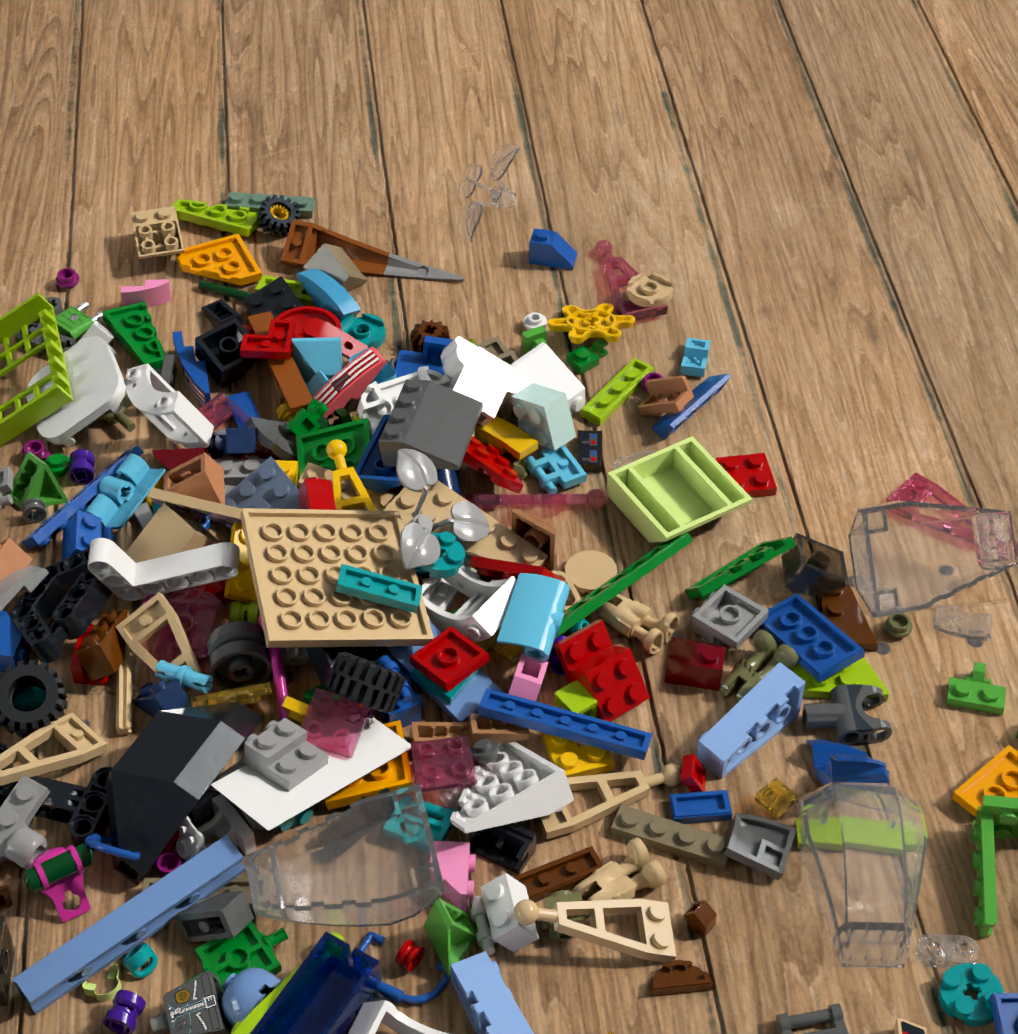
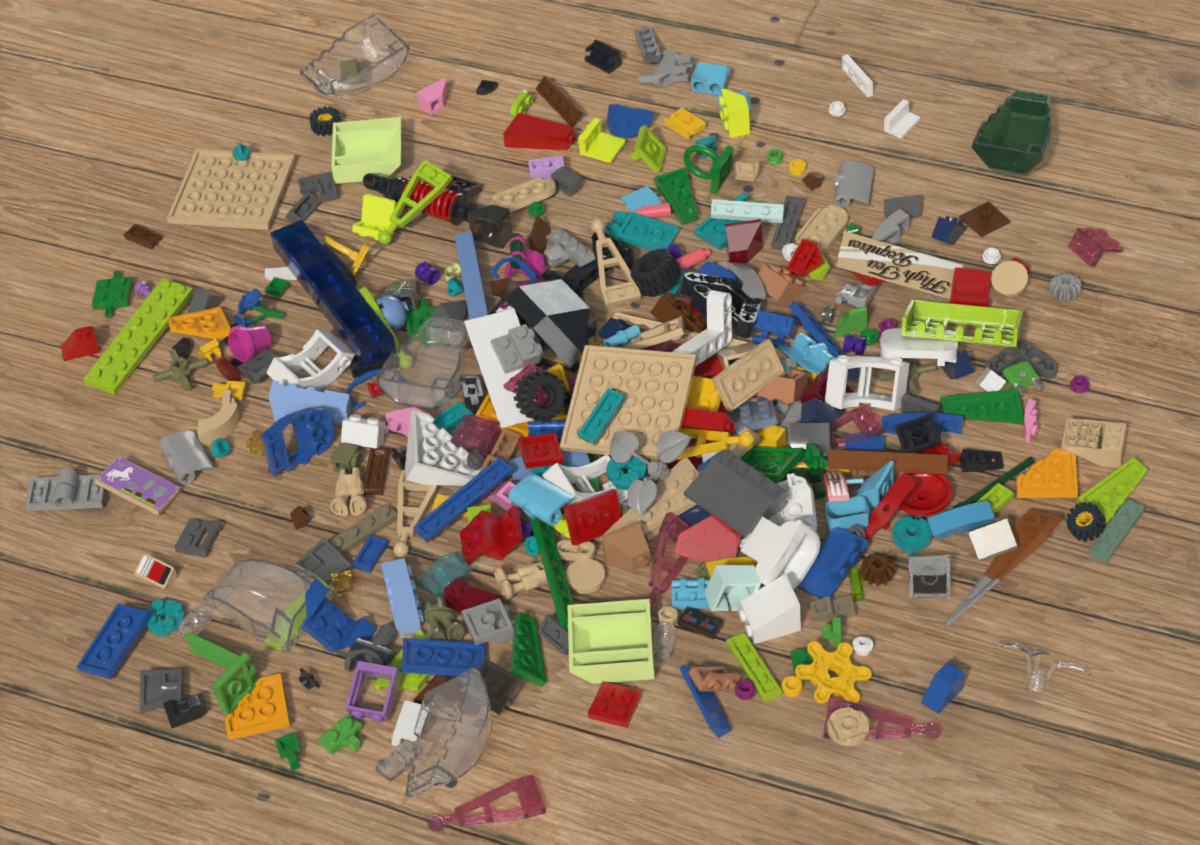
camera: 125 degrees right, 0 degrees up
red plate [240,319,296,360] -> none
black plate [242,276,303,319] -> none
bright green slope [423,898,476,978] -> none
tan plate [514,899,677,963] -> none
reddish brown tile [650,960,713,997] -> none
medium azure slope [680,337,711,377] -> none
red plate [680,754,706,793] -> none
none -> blue slope [260,407,335,477]
none -> black plate [298,668,320,689]
none -> medium lavender window [345,661,402,723]
none -> white panel [391,700,429,747]
none -> clear light blue slope [414,551,472,597]
none -> reddish brown tile [490,278,509,297]
none -> dark grey panel [537,615,569,655]
none -> tan tile [658,606,678,627]
none -> yellow tile [781,676,803,697]
none -> clear smoke slope [908,554,951,598]

